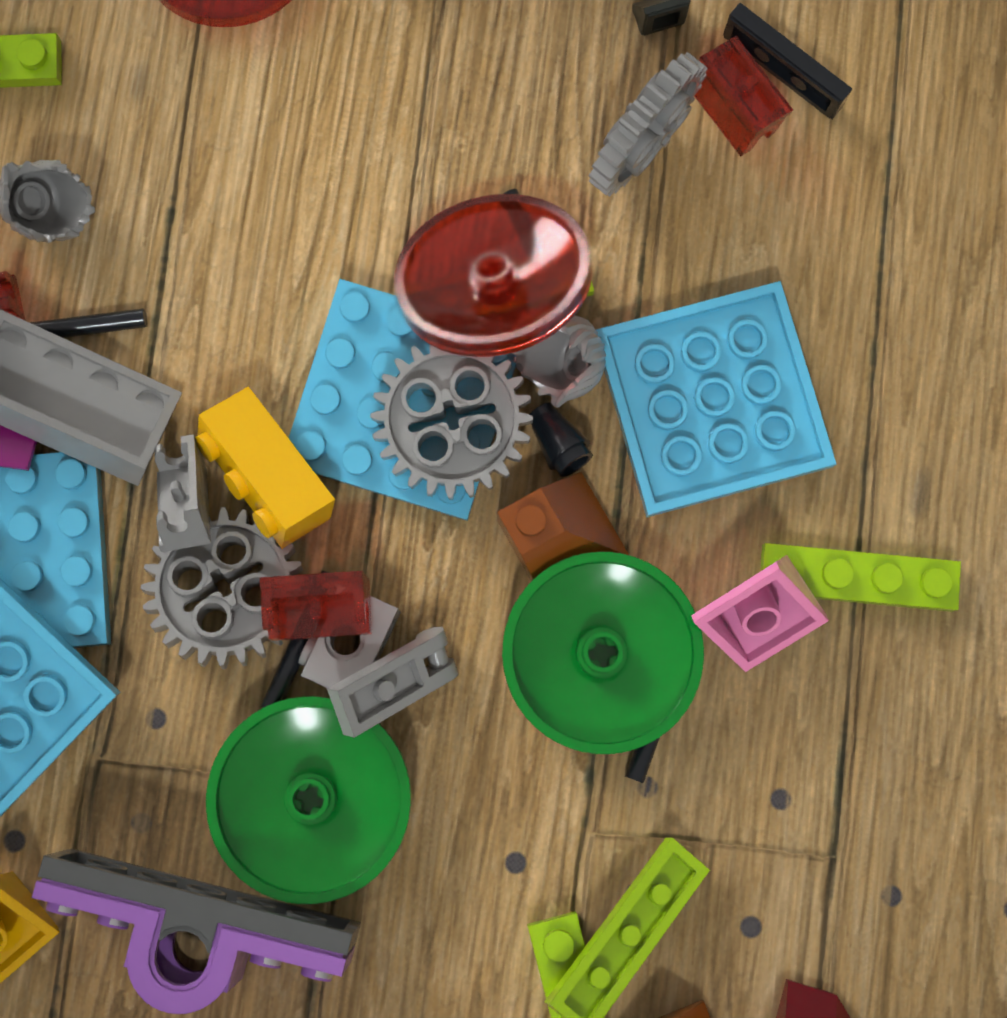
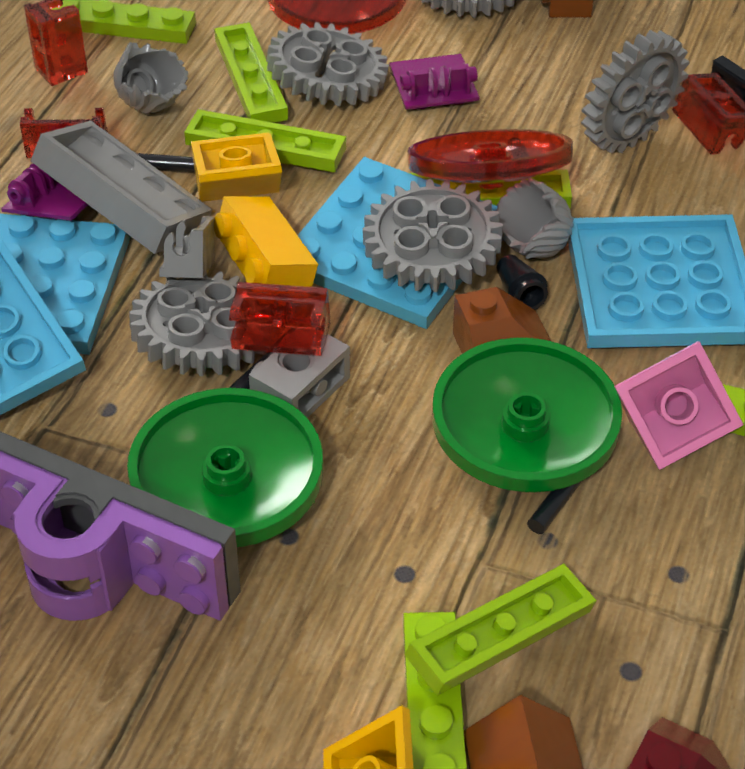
camera: 15 degrees right, 35 degrees down
light grey plate [327,627,459,738] -> none
none -> lime plate [184,109,346,173]
none -> yellow slope [191,132,282,202]
none -> lime plate [214,22,288,123]
none -> light grey gear [266,22,389,106]
none -> magenta hinge [389,54,480,110]

